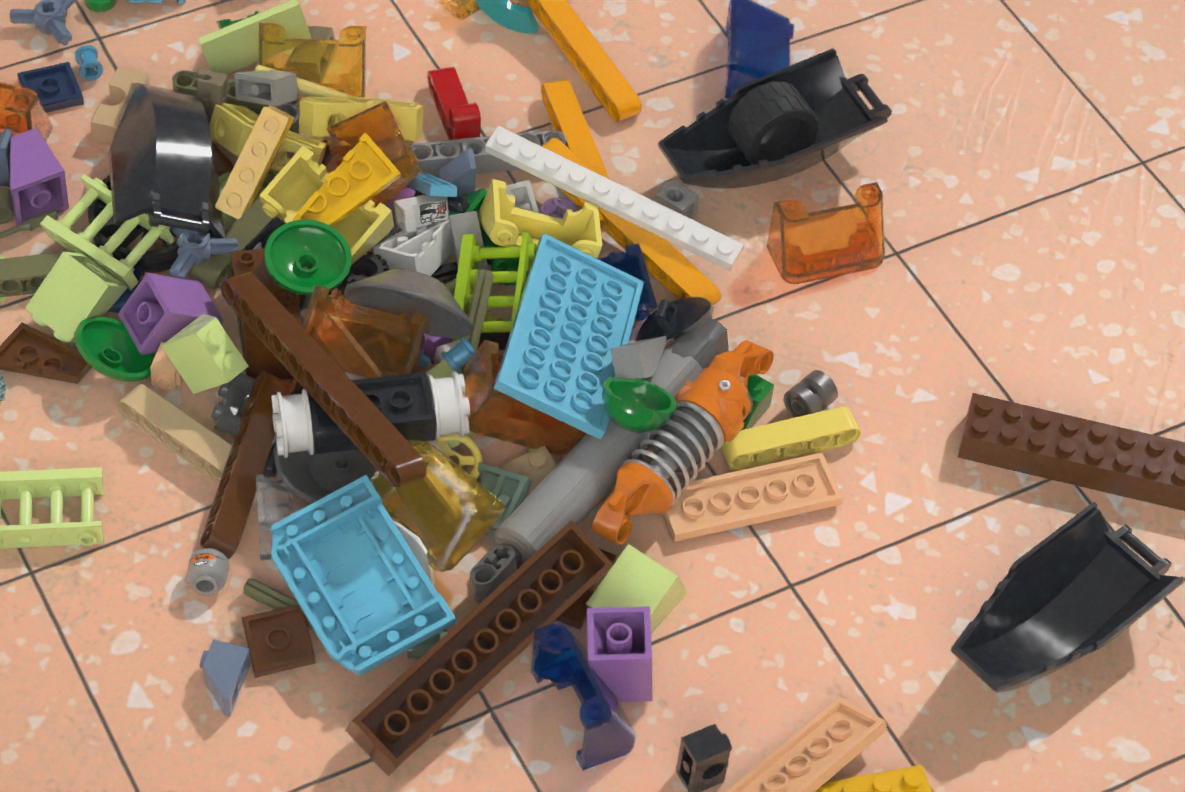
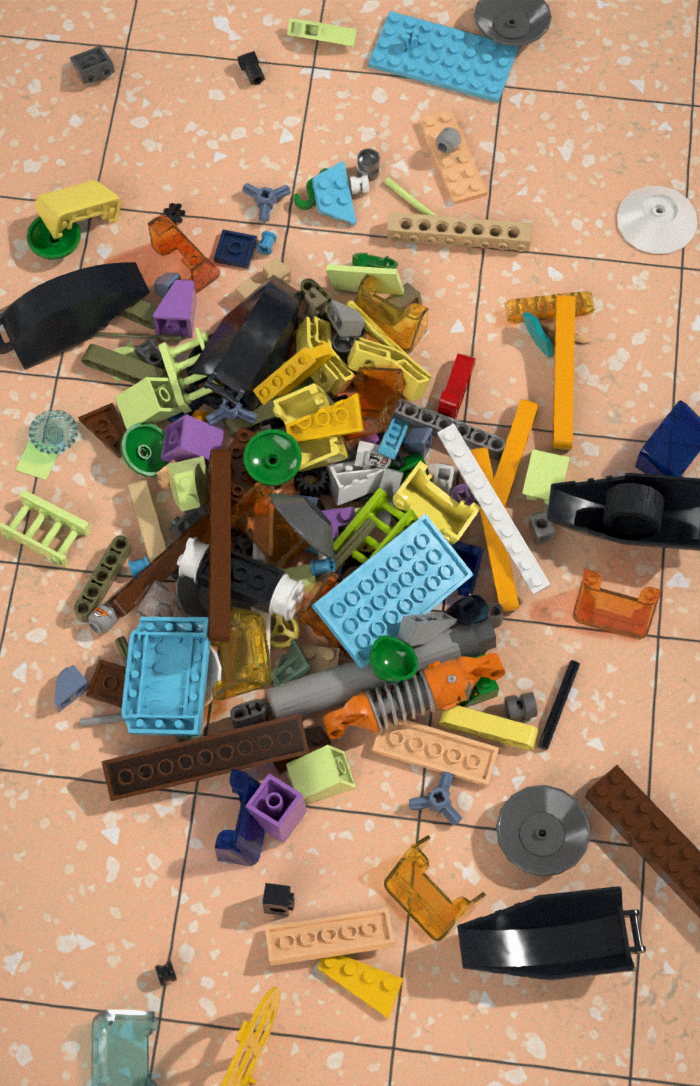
camera: 40 degrees right, 15 degrees up
none -> olive beam [74,535,131,623]
none -> light grey bar [80,714,125,727]
none -> dark azure bush [128,556,149,578]
none -> dark grey piece [133,337,165,369]
none -> clear yellow windscreen [384,835,486,941]
none -> sand blue bush [409,772,462,826]
none -> dark grey dish [496,785,590,877]
none -> yellowish green slope [522,449,570,504]
none -> black axle [538,660,580,750]

